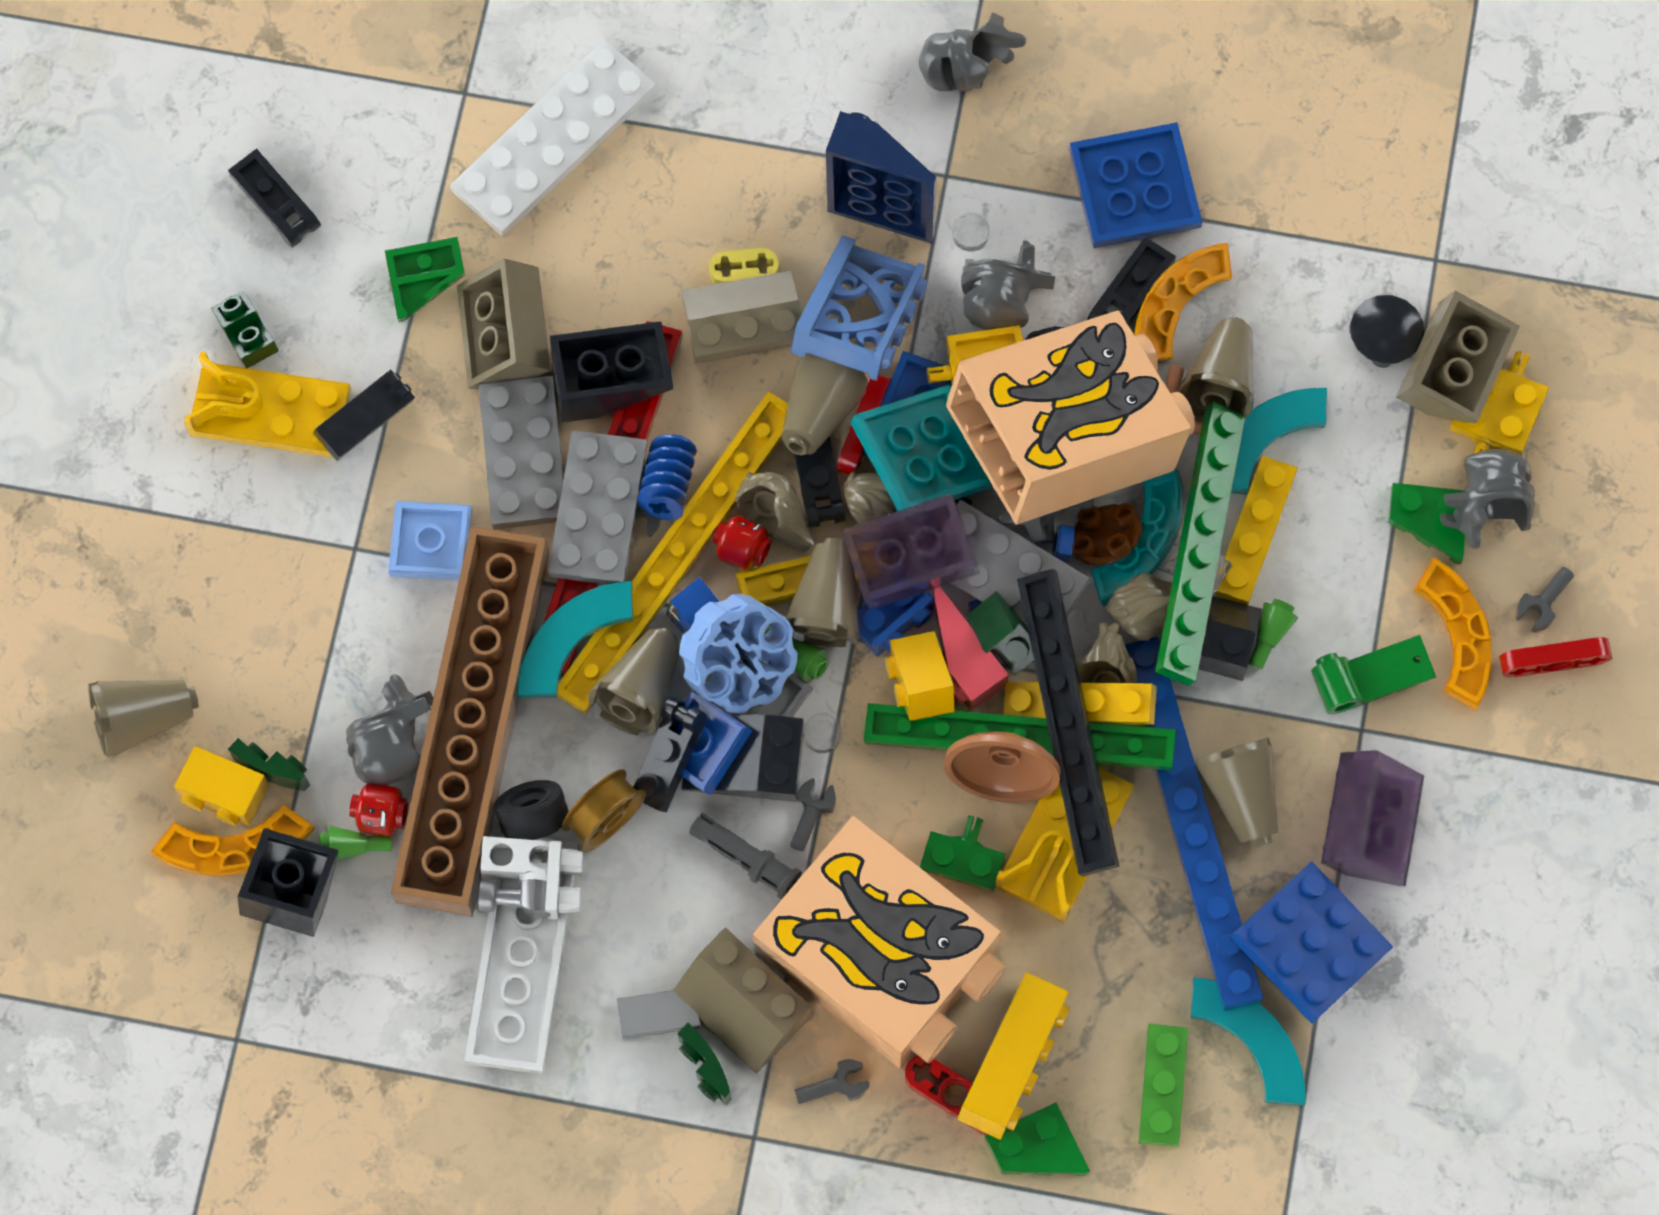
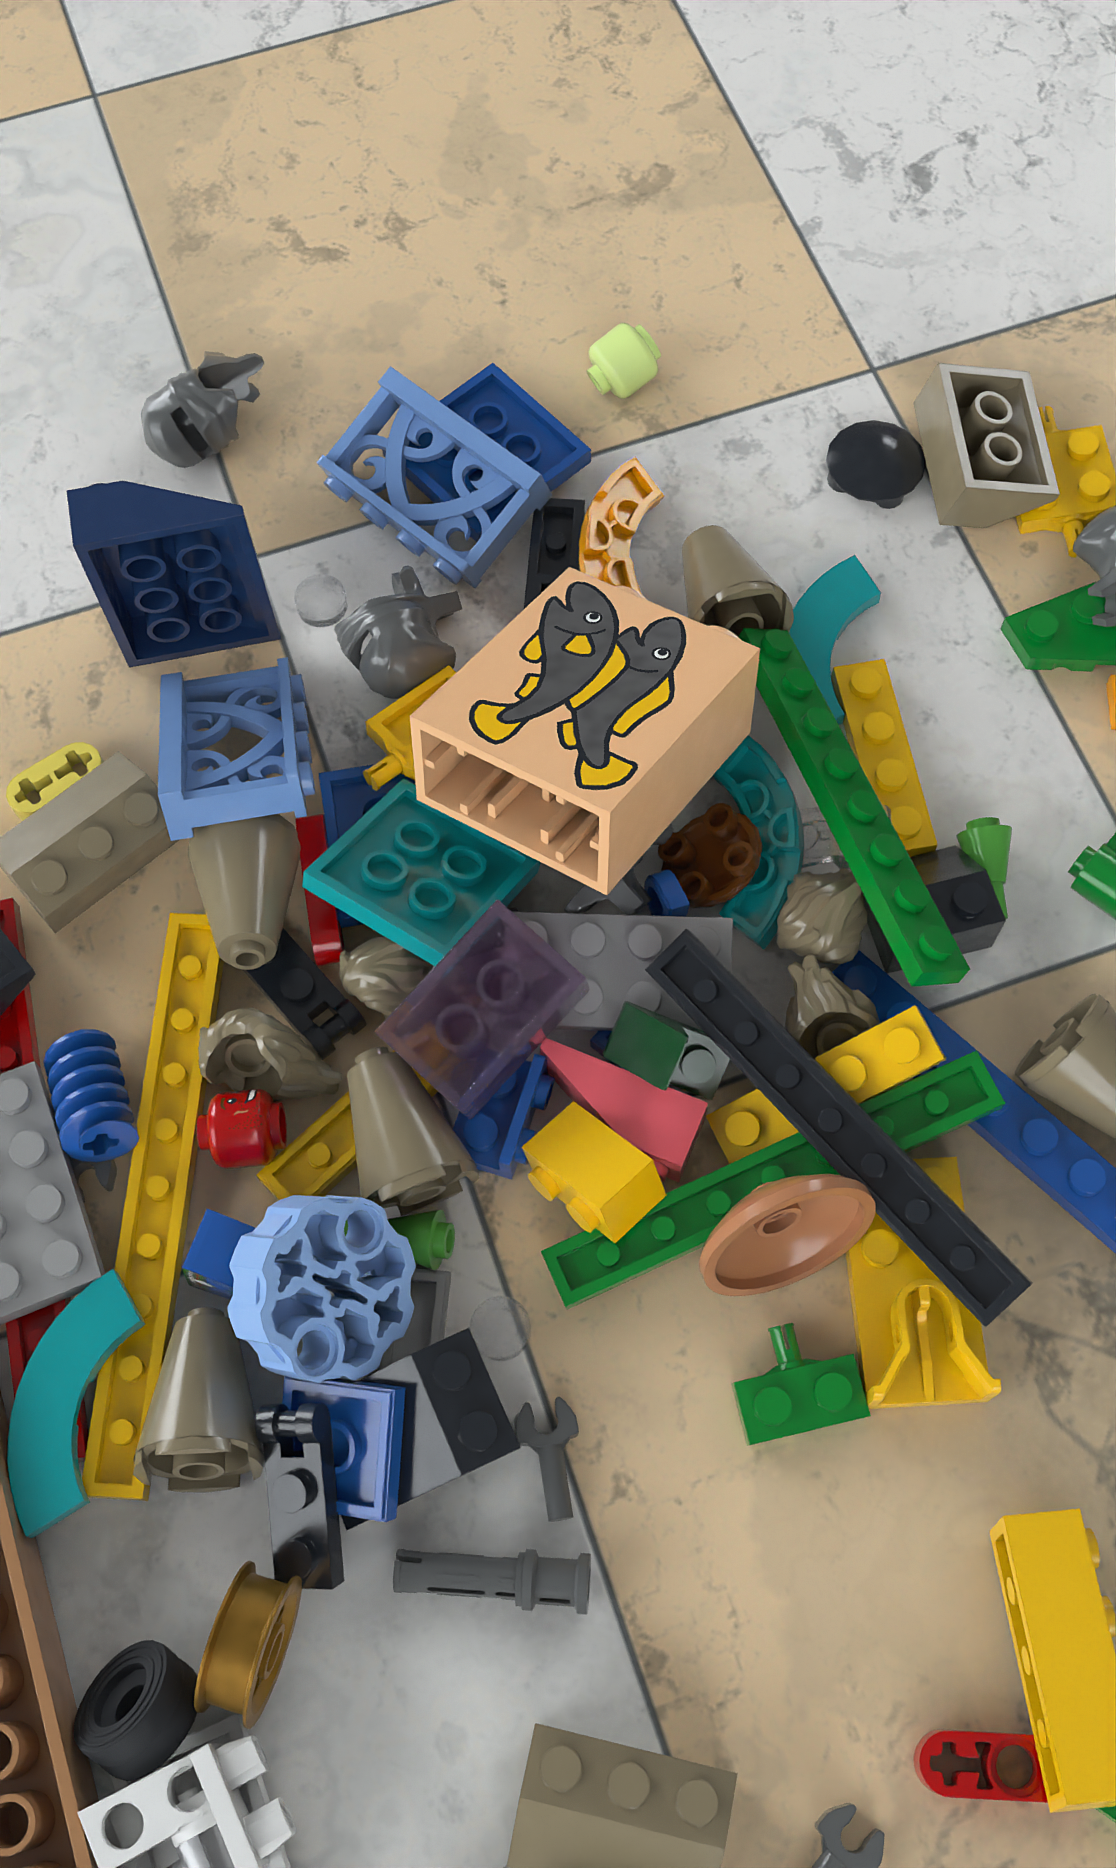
camera: 30 degrees left, 5 degrees down
brick [752,815,1007,1069] -> none
none -> medium blue fence [316,366,552,588]
none -> yellowish green head [587,323,661,399]

